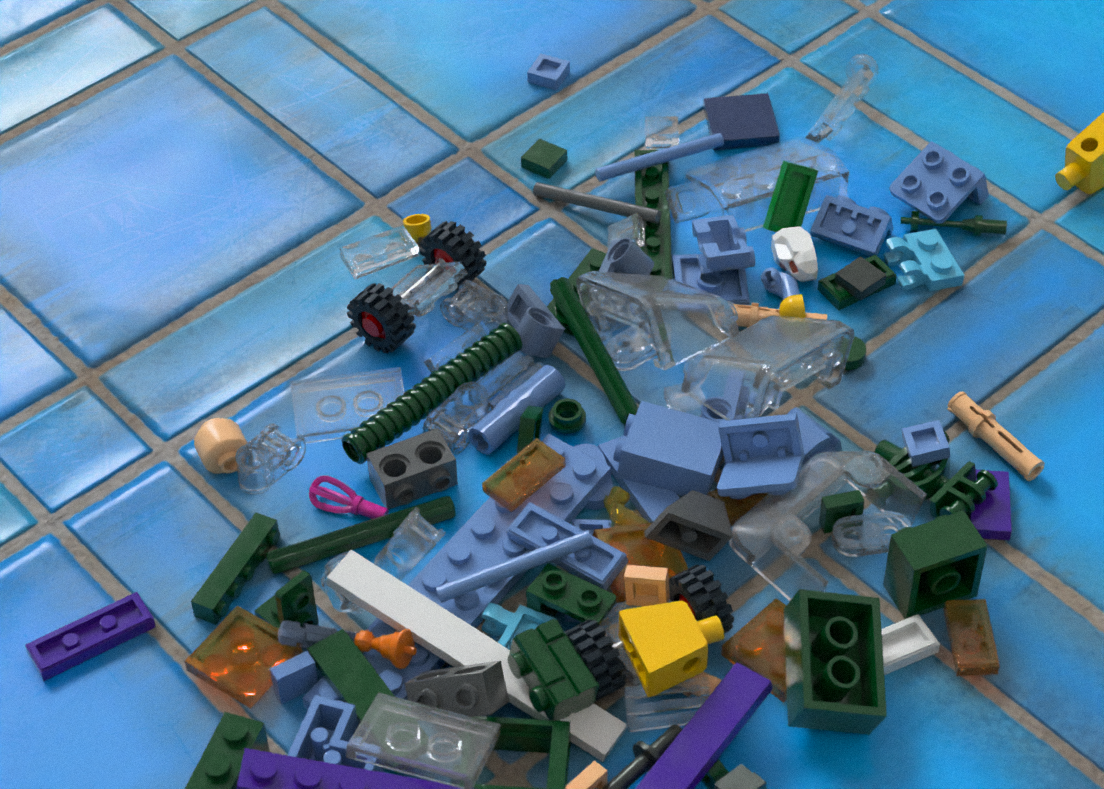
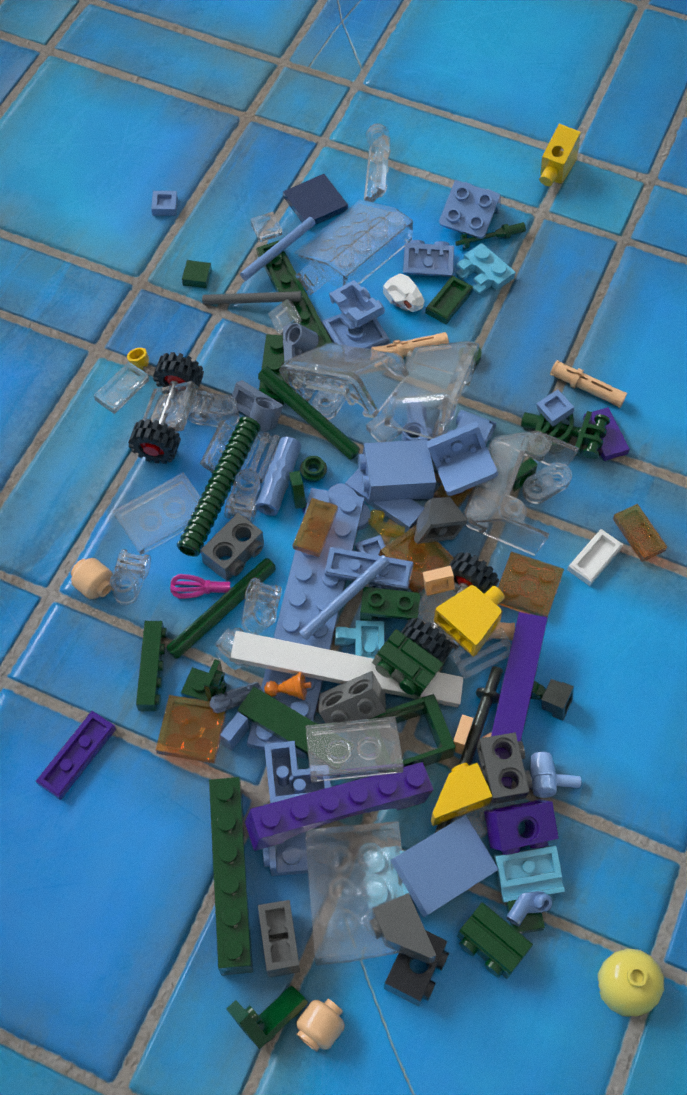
camera: 25 degrees left, 15 degrees up
medium blue arm [761,267,800,300] -> none
green tile [763,160,819,232] -> none
yellow hinge [779,294,806,324] -> none
dark green brick [784,589,887,735] -> none
pearl dark grey tile [835,256,886,301] -> none
dark green brick [883,510,988,619] -> none

